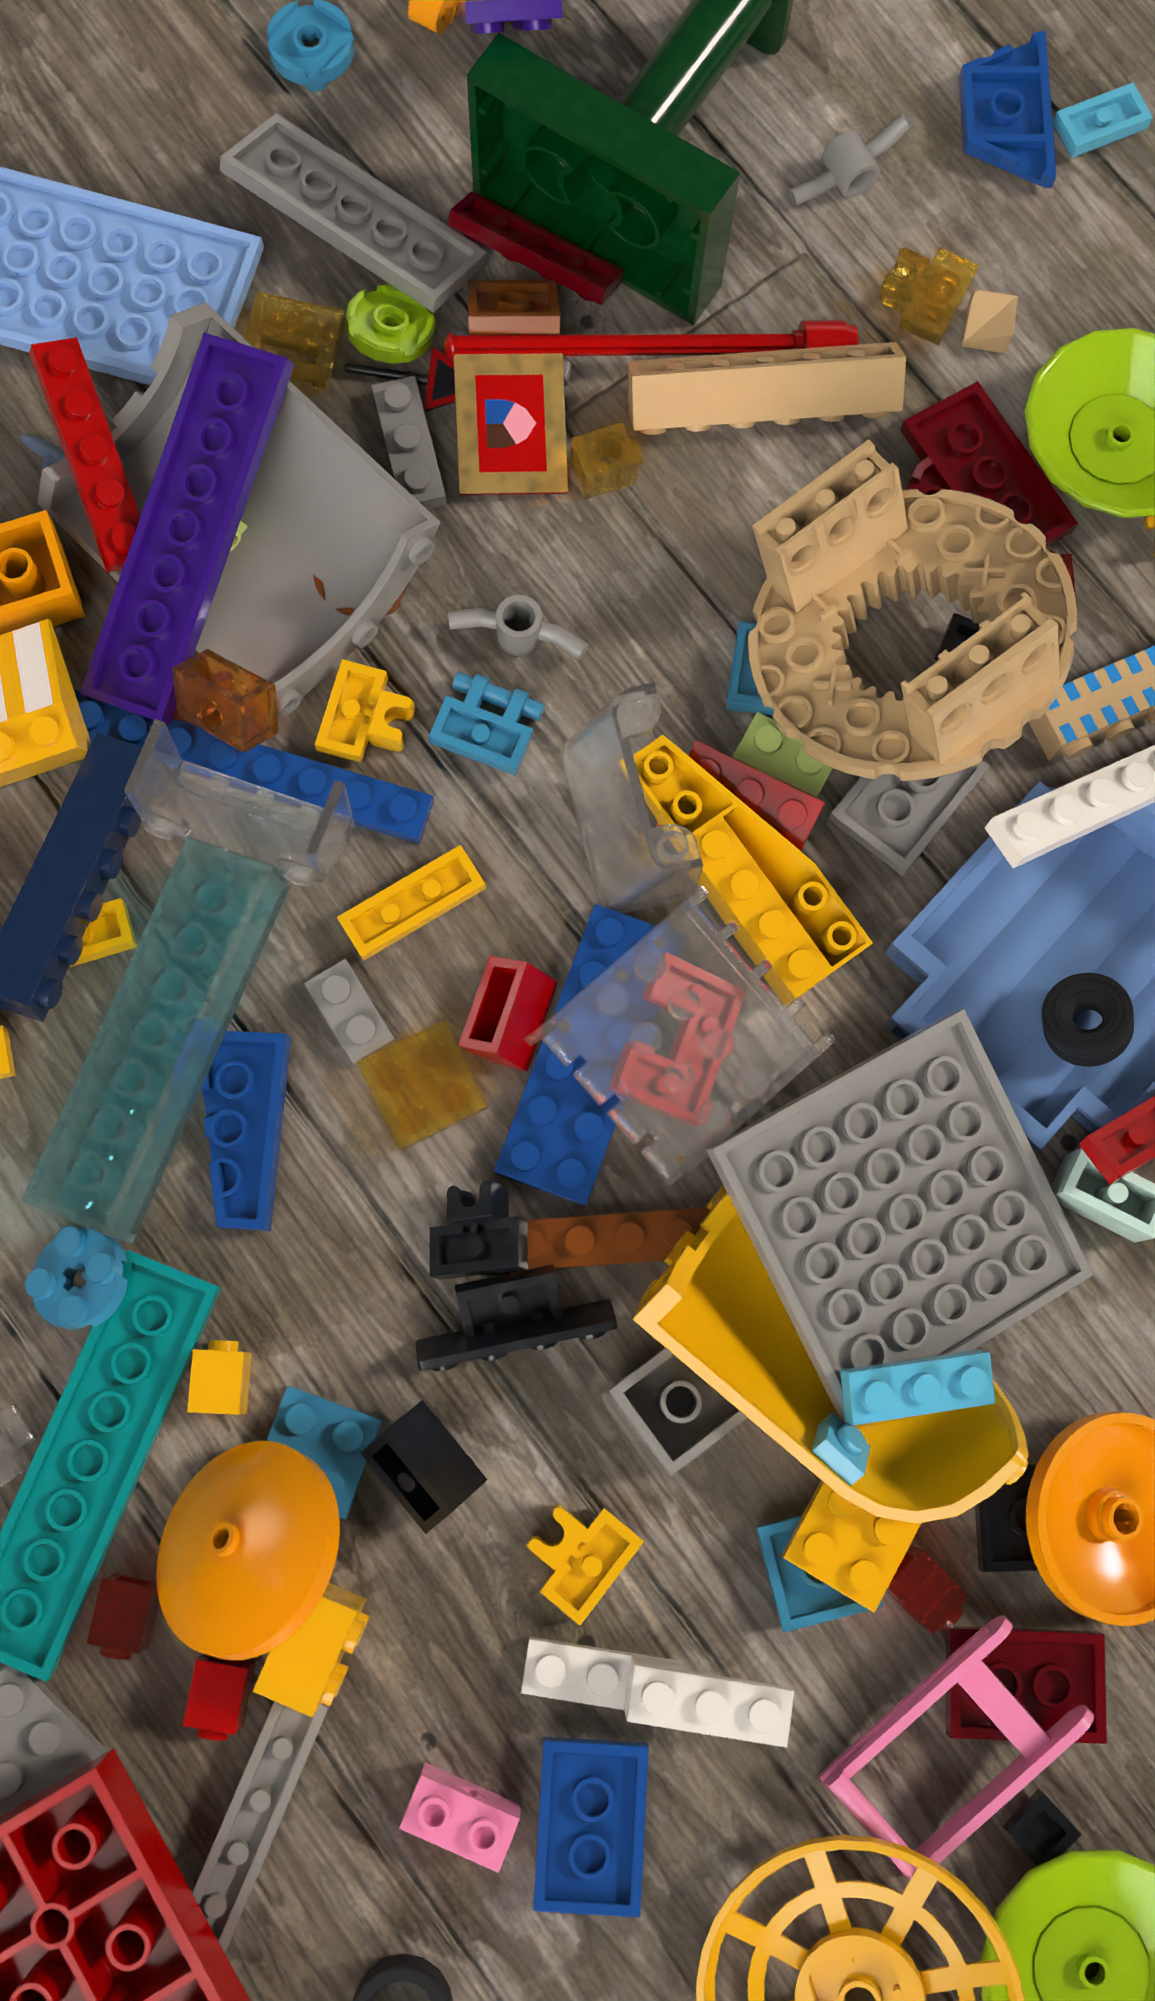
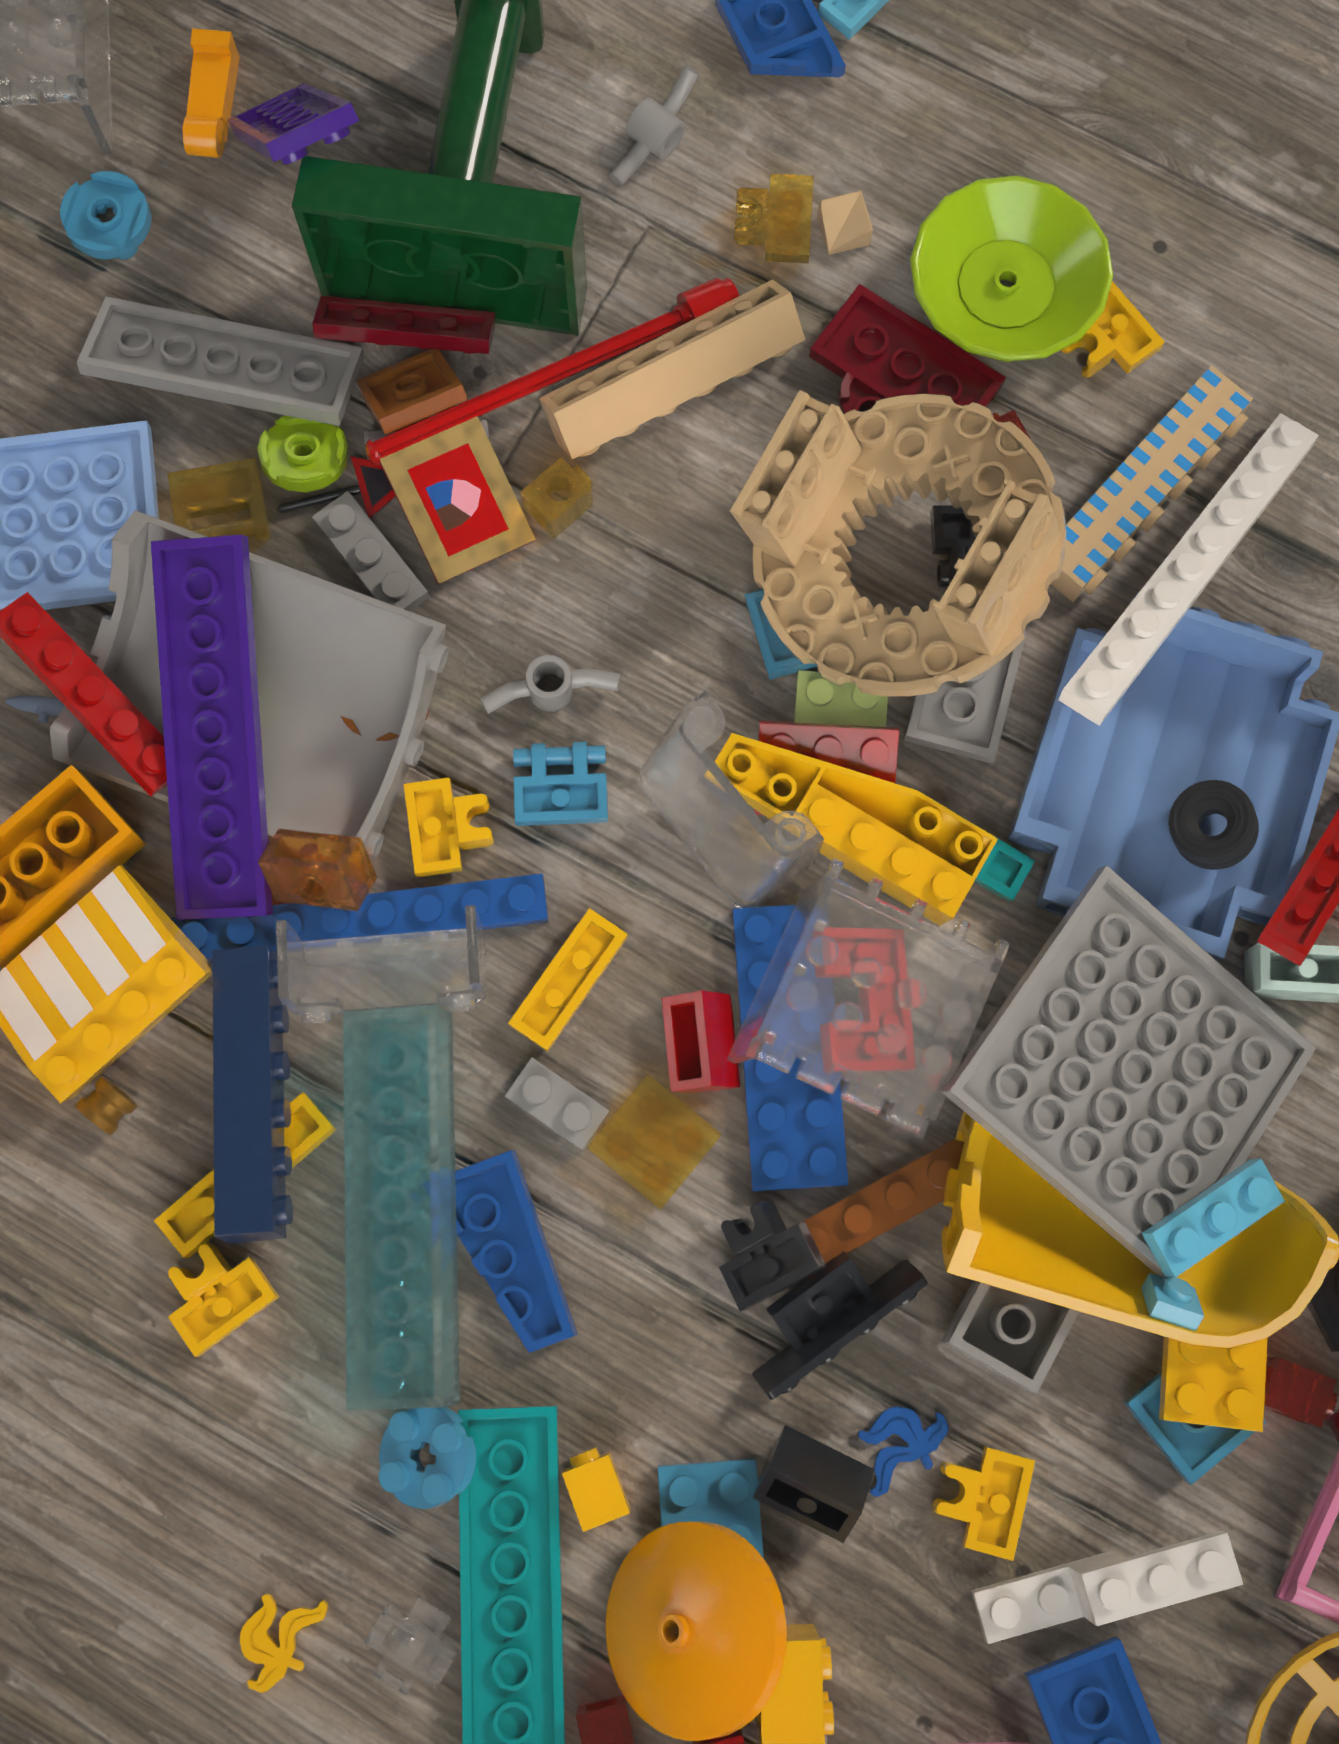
camera: 20 degrees left, 0 degrees up
none -> blue piece [857,1406,949,1496]
none -> teal plate [974,839,1035,902]

